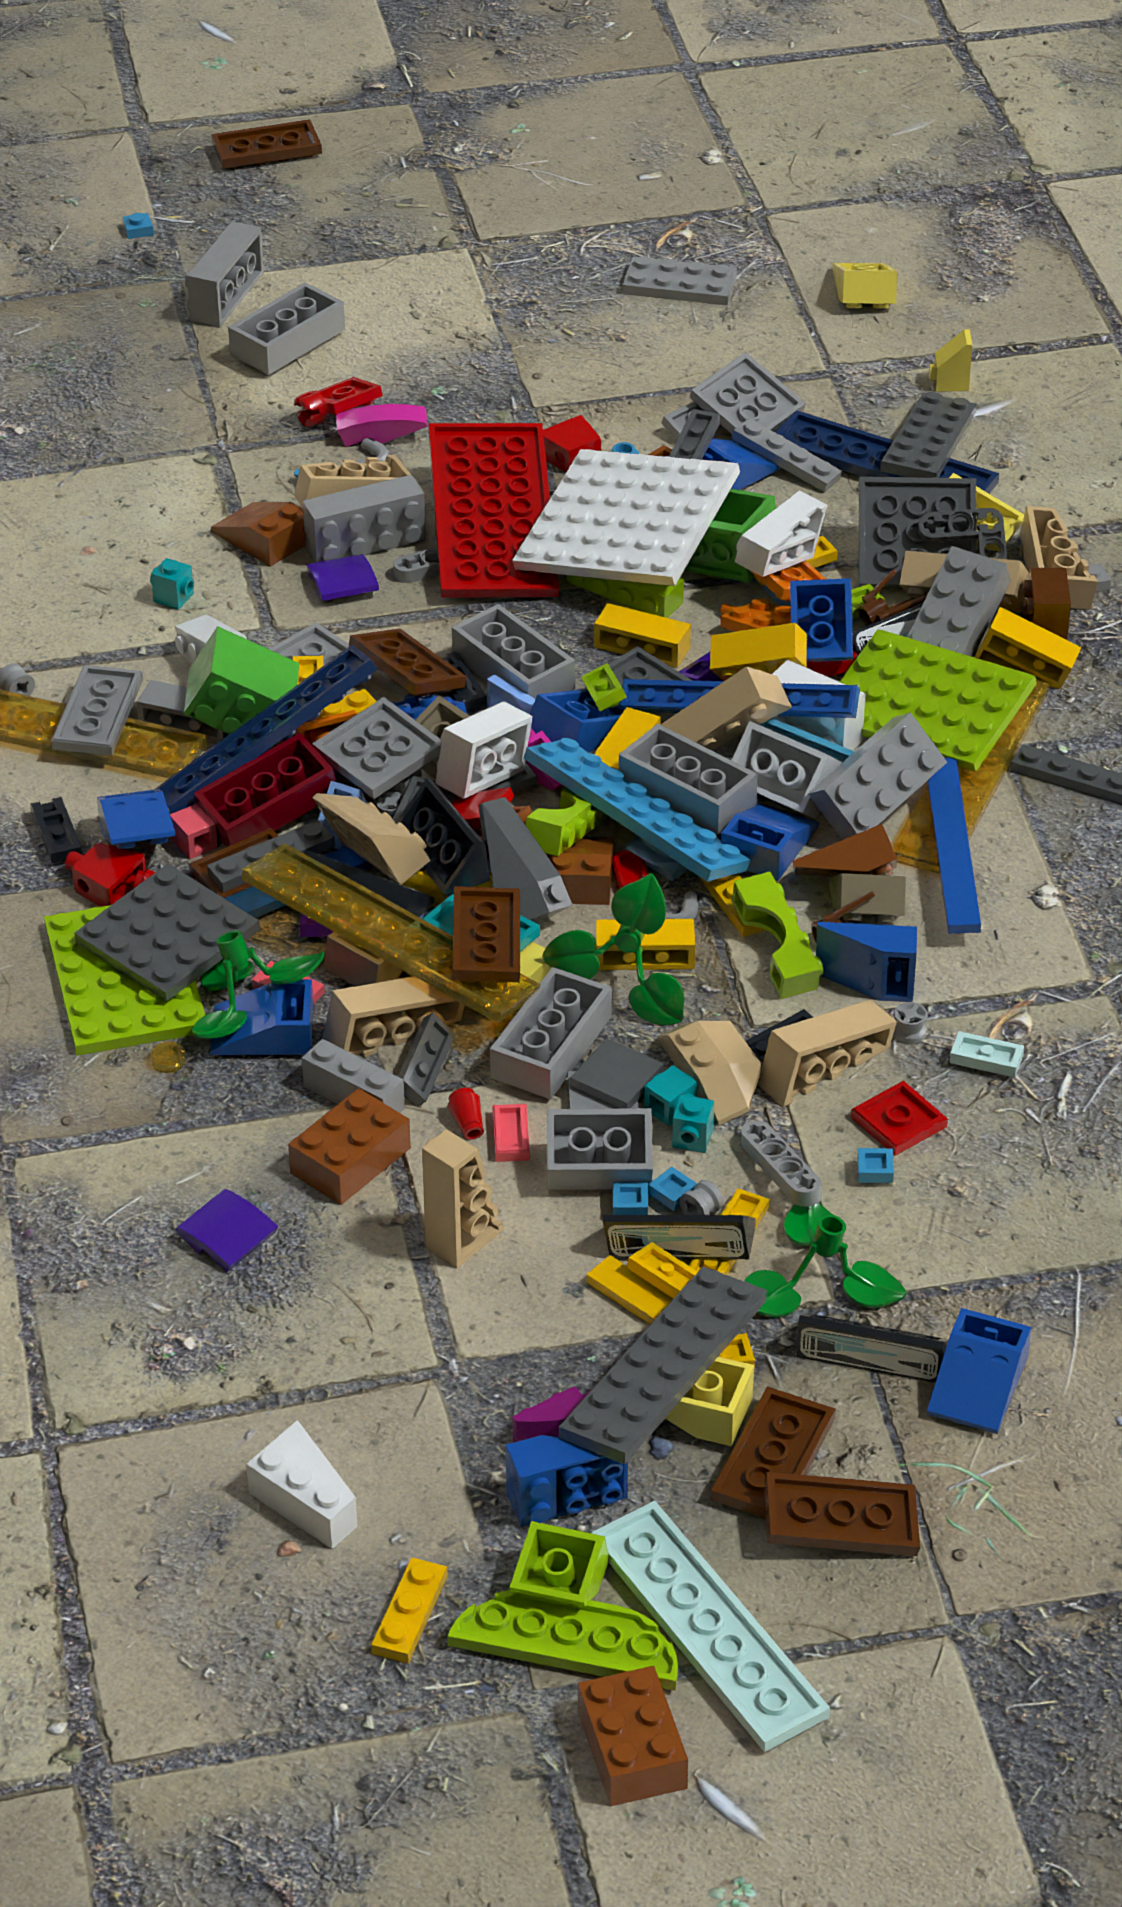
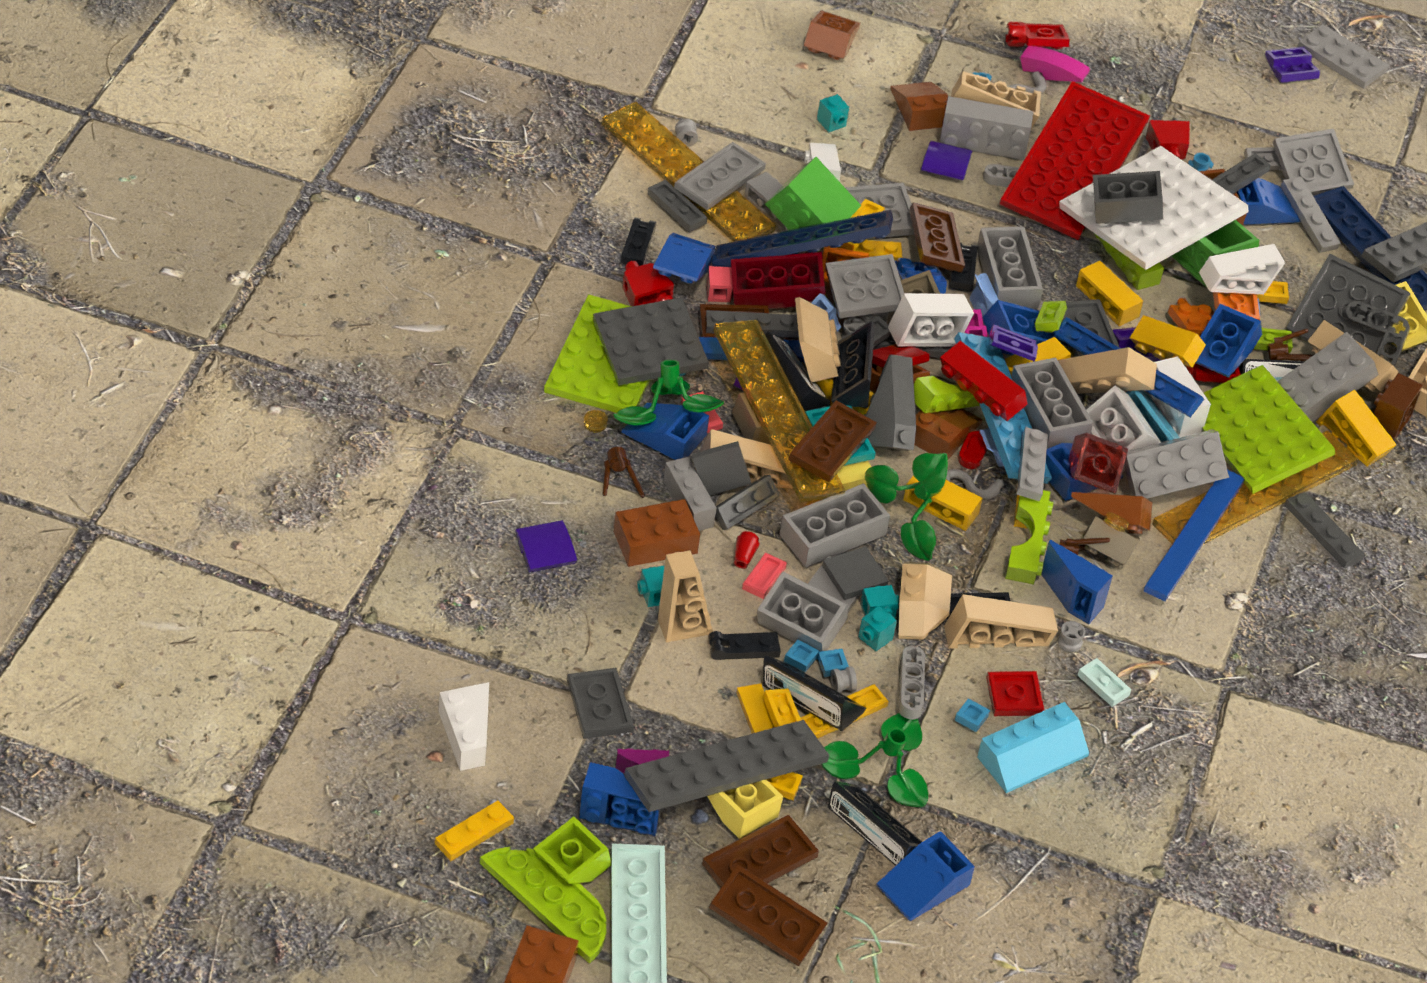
camera: 25 degrees right, 5 degrees up
none -> dark grey tile [567,668,634,739]
none -> reddish brown plant [602,446,645,498]
none -> teal brick [637,565,665,607]
none -> dark grey plate [648,179,707,232]
none -> dark grey tile [692,441,751,495]
none -> black plate [708,631,781,660]
none -> dark orange slope [804,10,861,60]
none -> red brick [940,340,1028,421]
none -> medium azure slope [977,702,1089,793]
none -> dark purple slope [989,324,1038,362]
none -> light grey plate [1017,427,1048,501]
none -> clear red slope [1069,432,1128,494]
none -> dark grey brick [1093,171,1163,224]
none -> clear yellow tile [1104,512,1129,532]
none -> dark purple slope [1265,47,1320,83]

